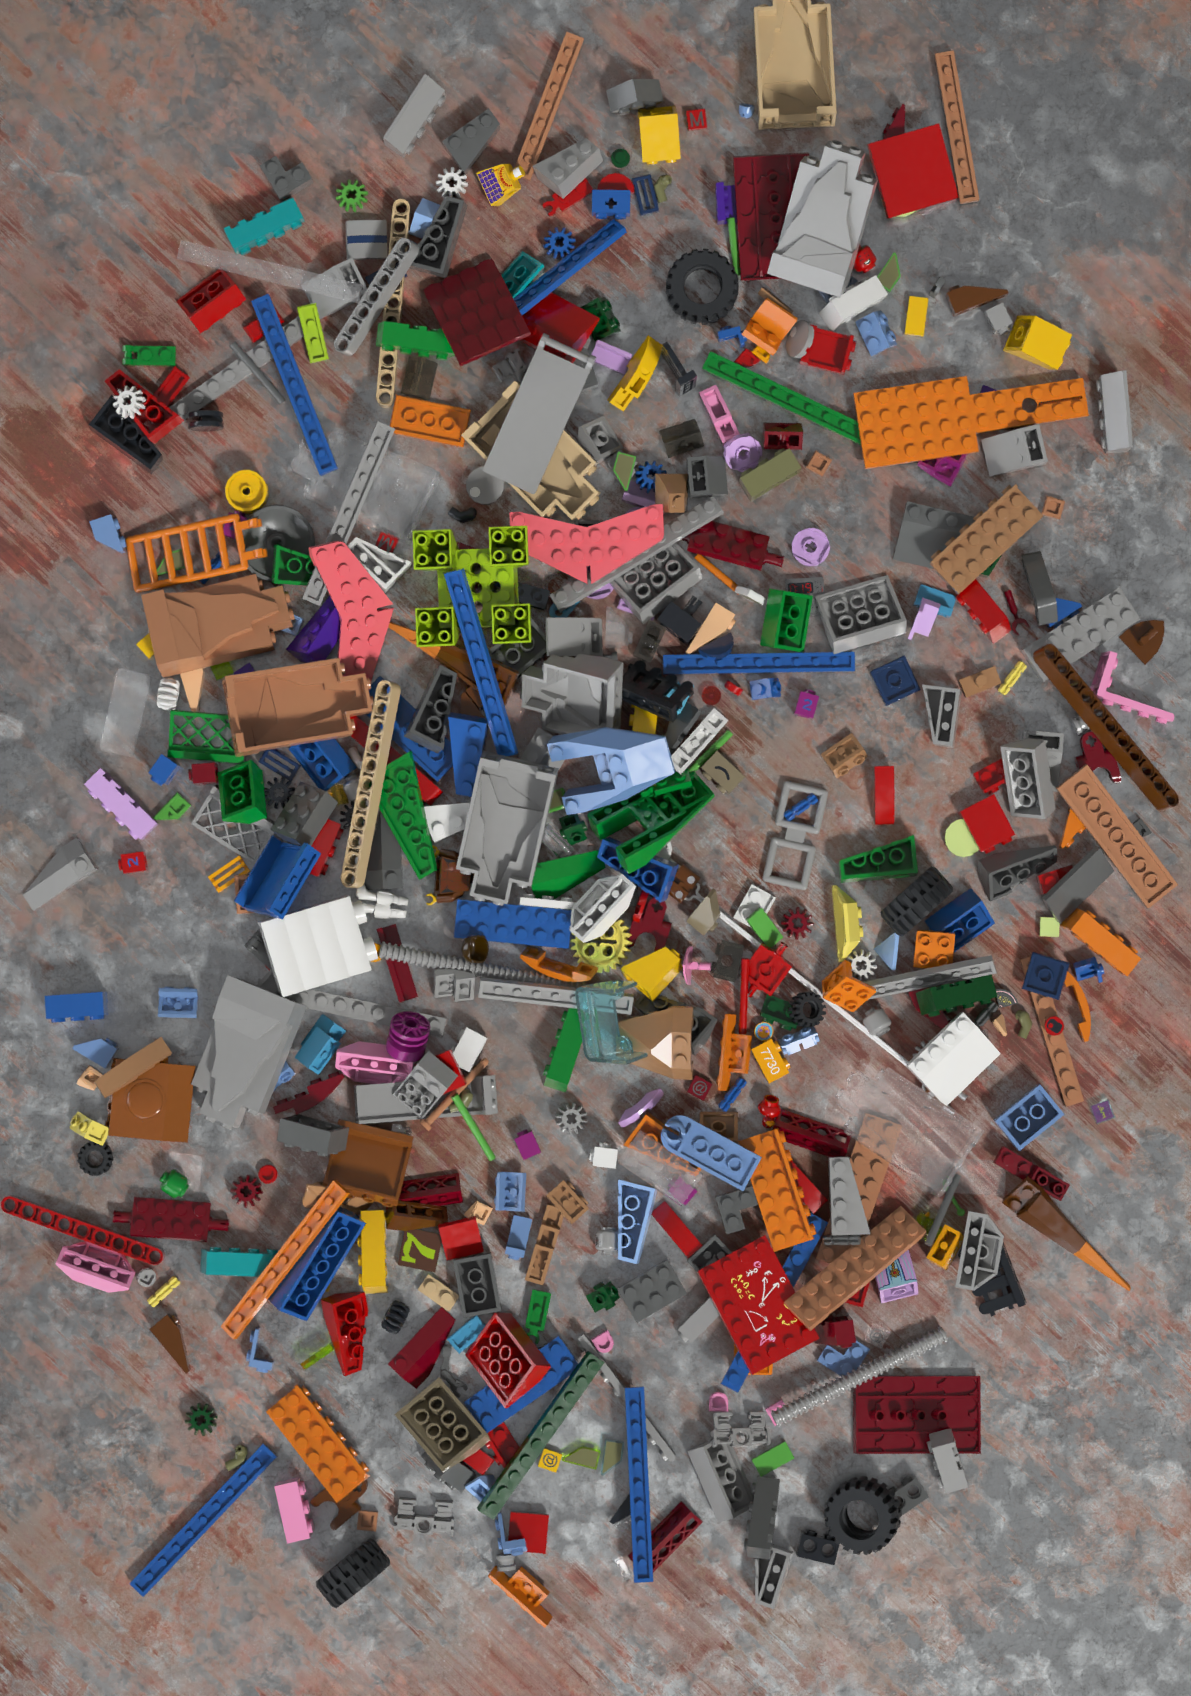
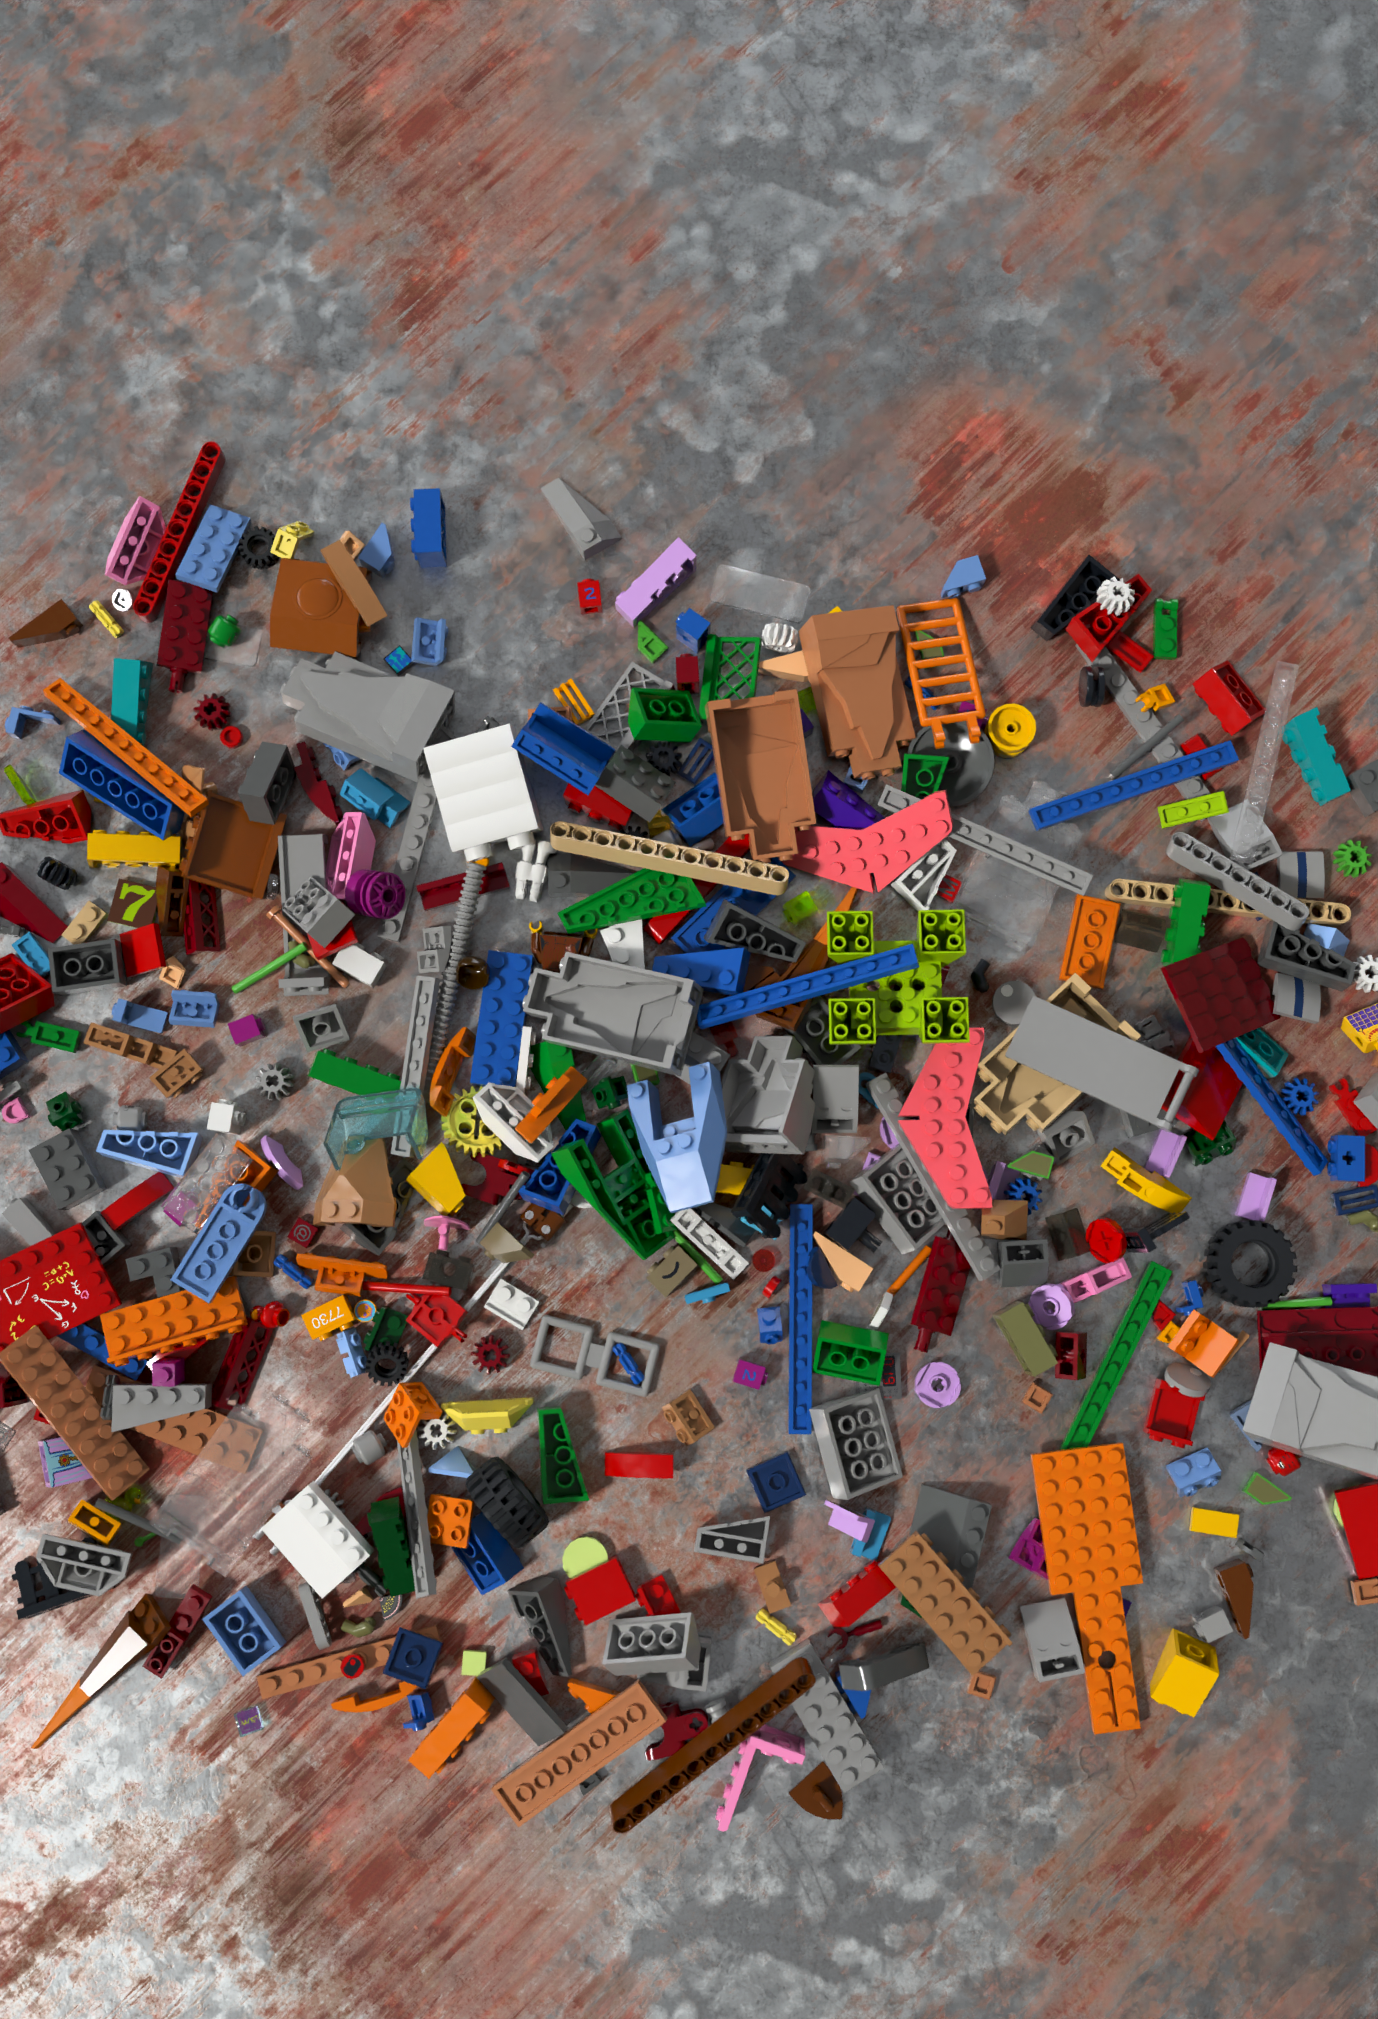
camera: 90 degrees right, 5 degrees down
bright green tile [745,907,783,948] -> none
white wedge [819,275,888,332] -> none
light grey slope [1096,370,1133,454] -> none
none -> magenta brick [152,1357,185,1387]
none -> medium blue plate [175,504,251,593]
none -> light grey slope [293,1004,350,1052]
none -> light grey beam [298,1582,332,1650]
none -> tile [383,645,415,677]
none -> dark grey bar [476,1171,530,1245]
none -> orange bracket [515,1066,587,1143]
none -> dark azure plate [684,1283,730,1304]
none -> clear red plate [709,1021,738,1058]
none -> clear neon green brick [782,891,818,926]
none -> red tile [1086,1218,1127,1263]
none -> light orange plate [1135,683,1175,712]
none -> lavender panel [1235,1172,1277,1222]
none -> light grey slope [1272,973,1321,1024]

